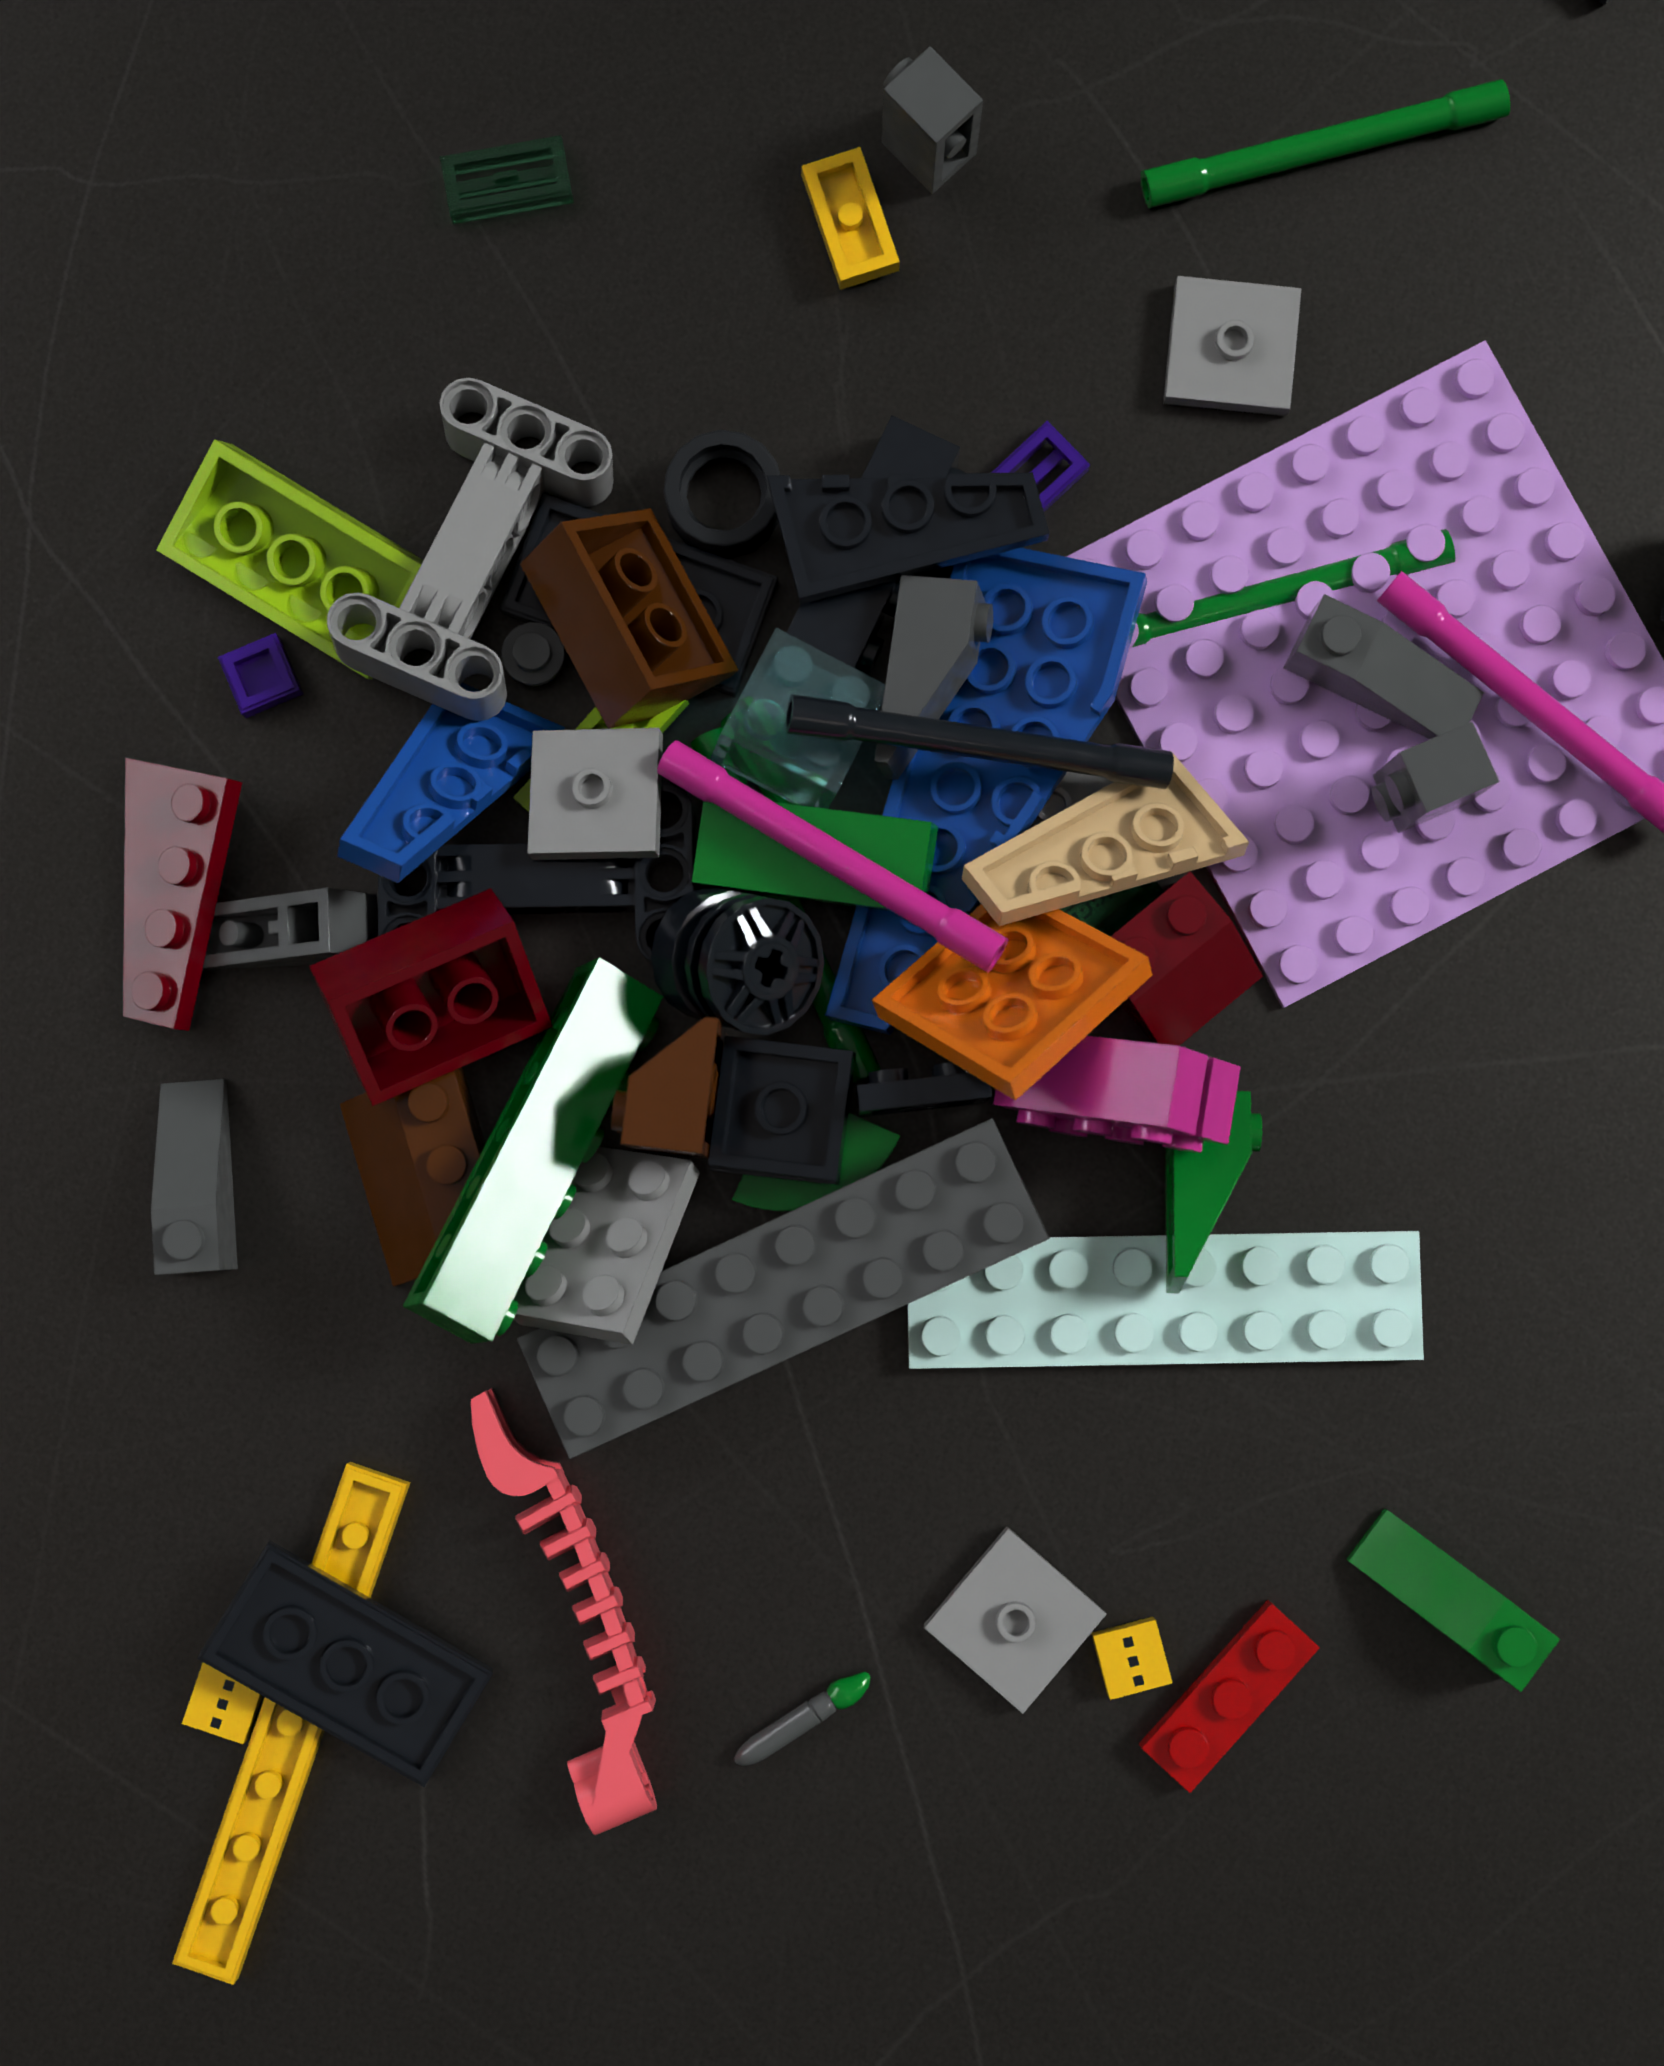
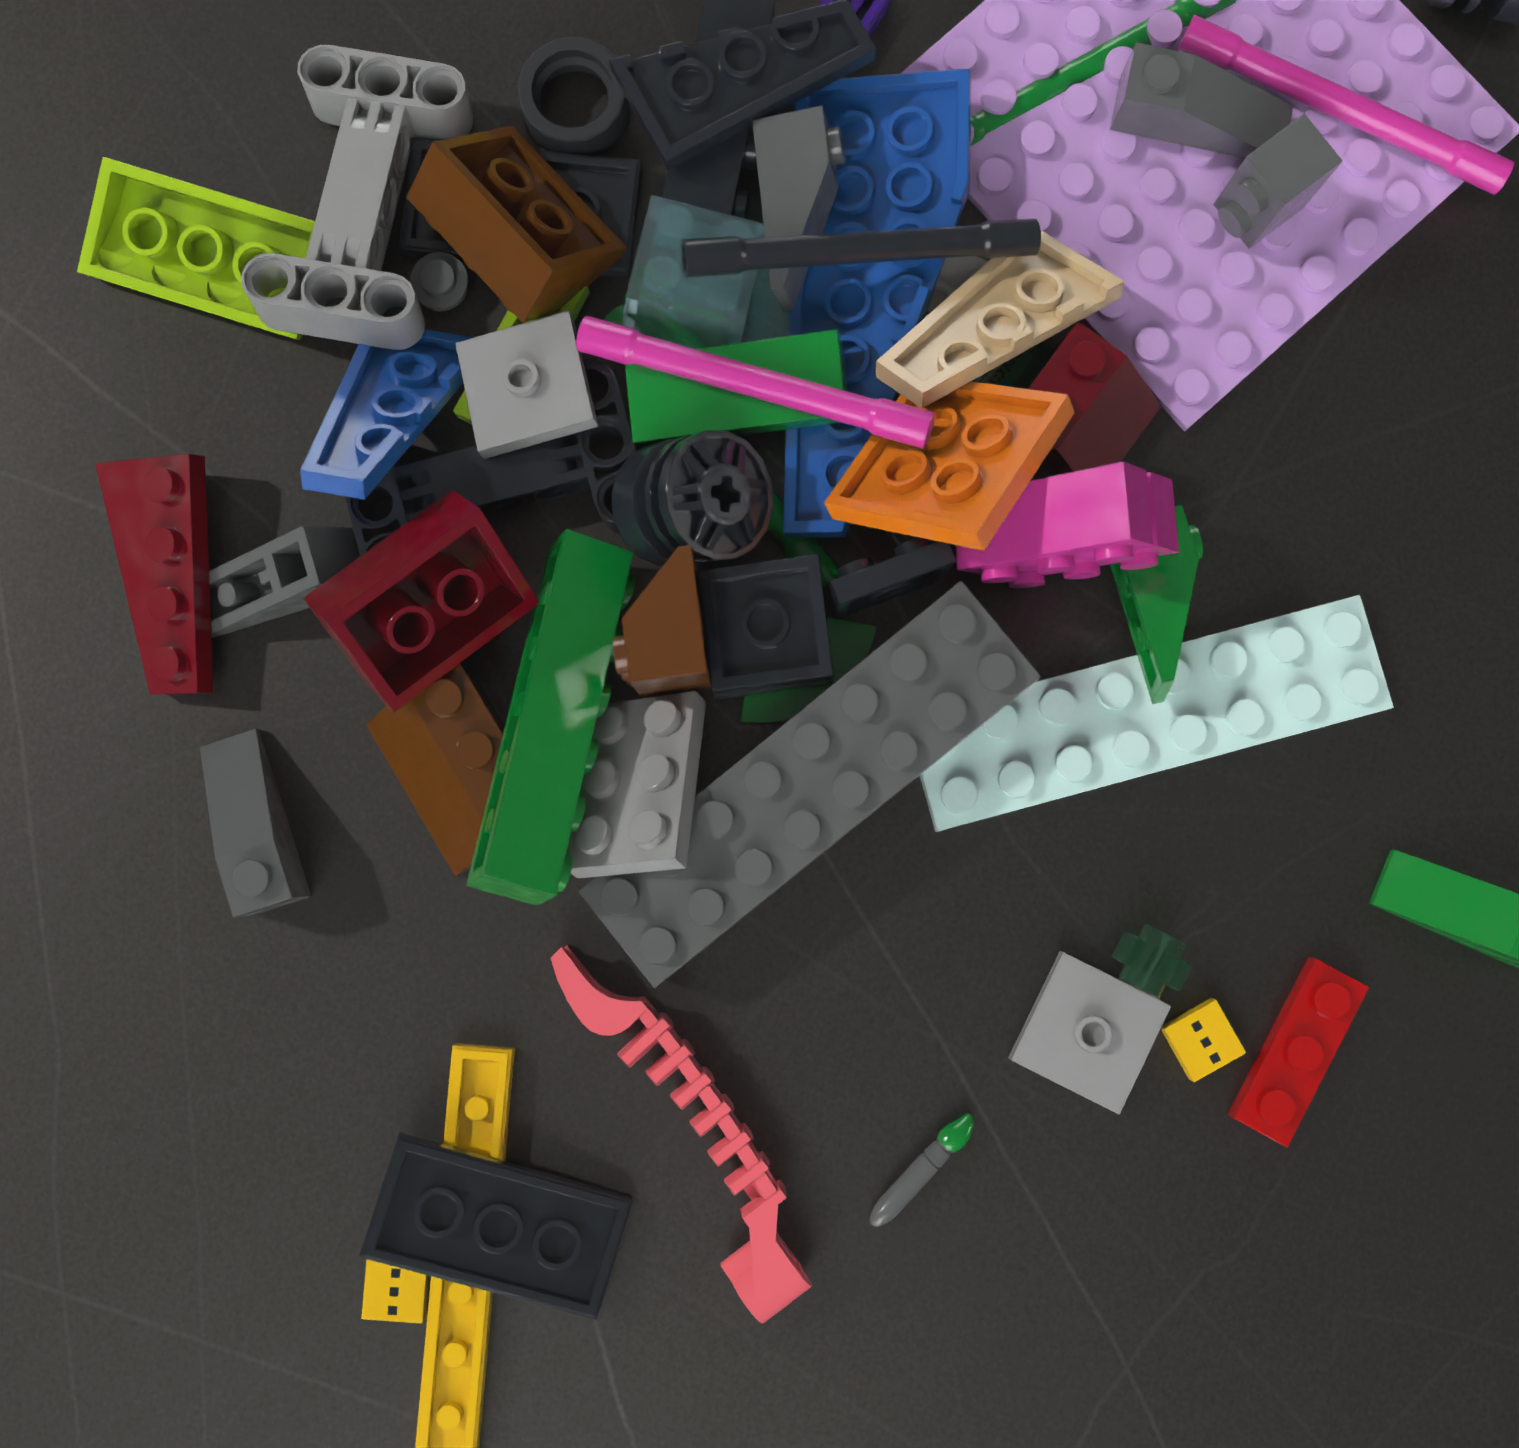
camera: 15 degrees left, 0 degrees up
dark purple tile [218,633,304,718] -> none
none -> clear green gear [1112,924,1193,999]

